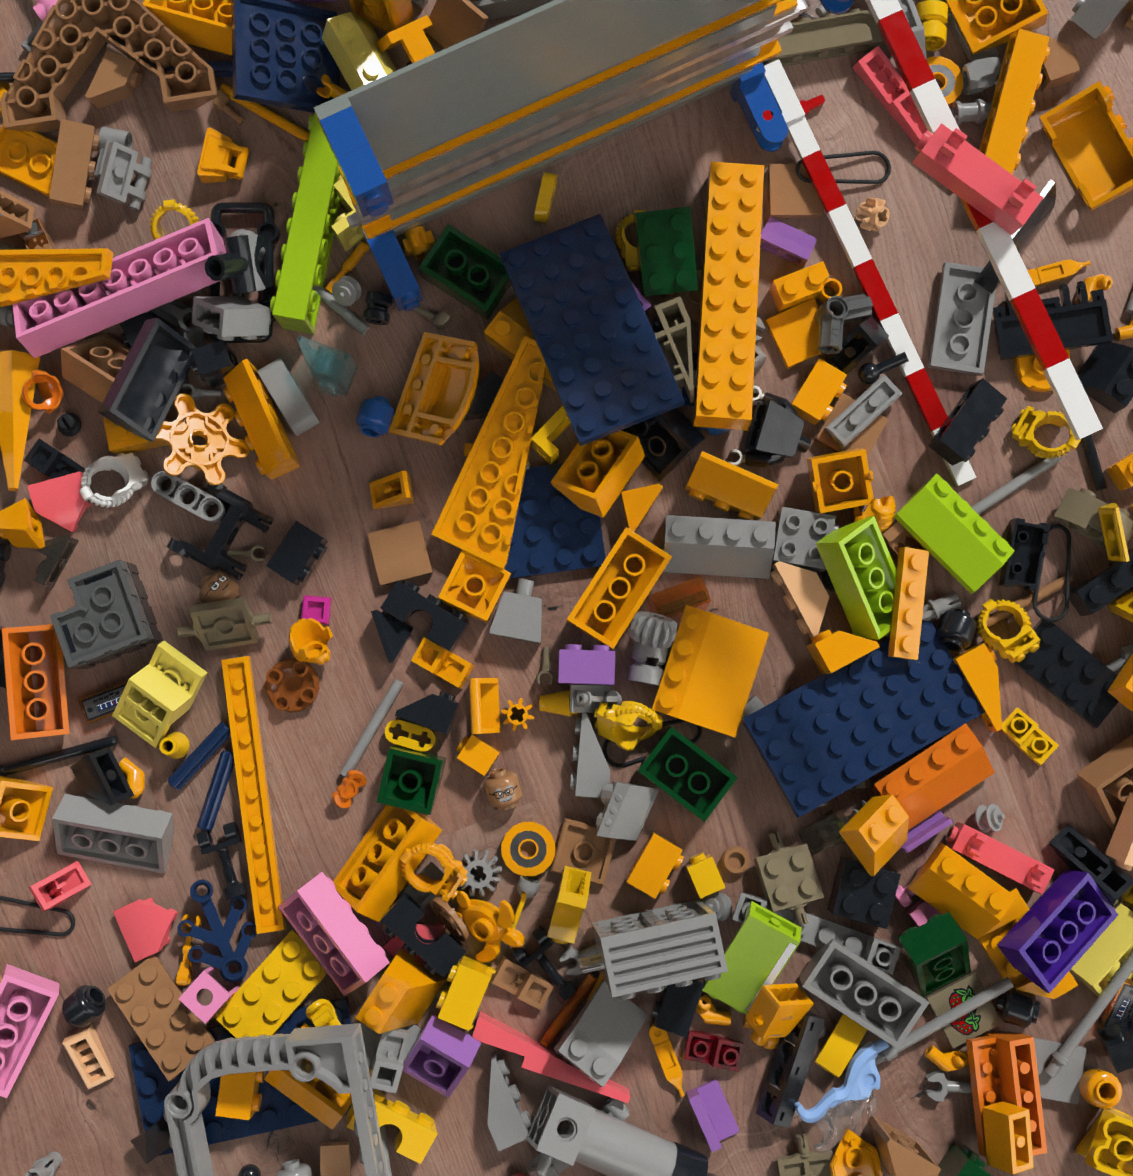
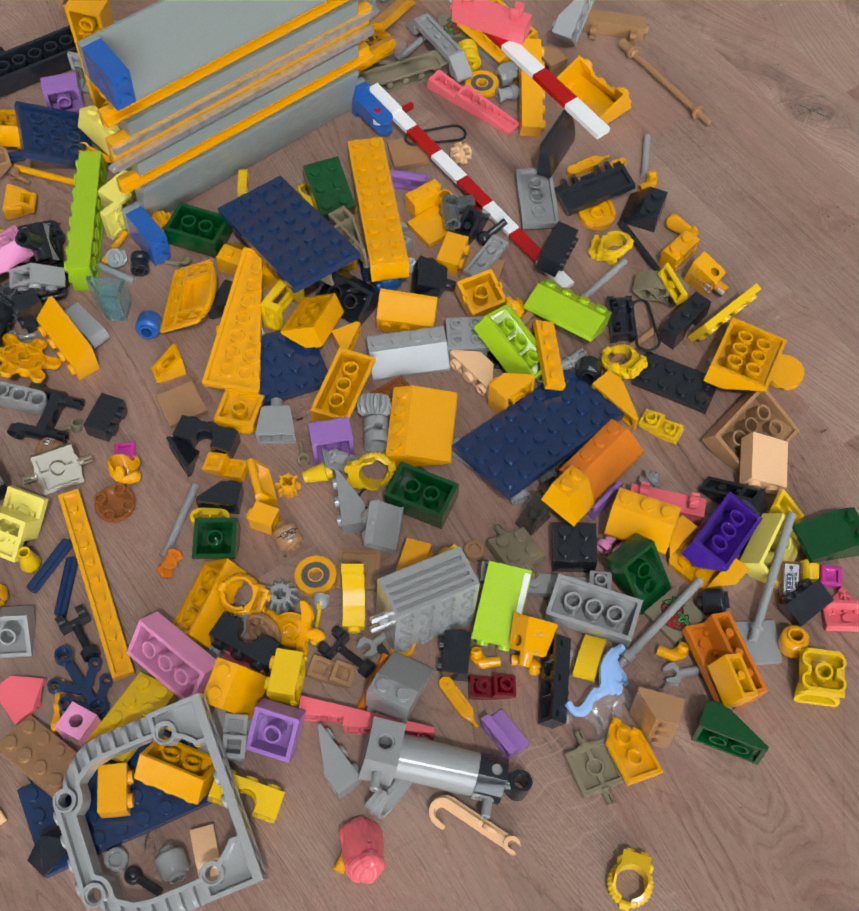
camera: 15 degrees left, 25 degrees down
none -> light grey tile [104,847,129,874]

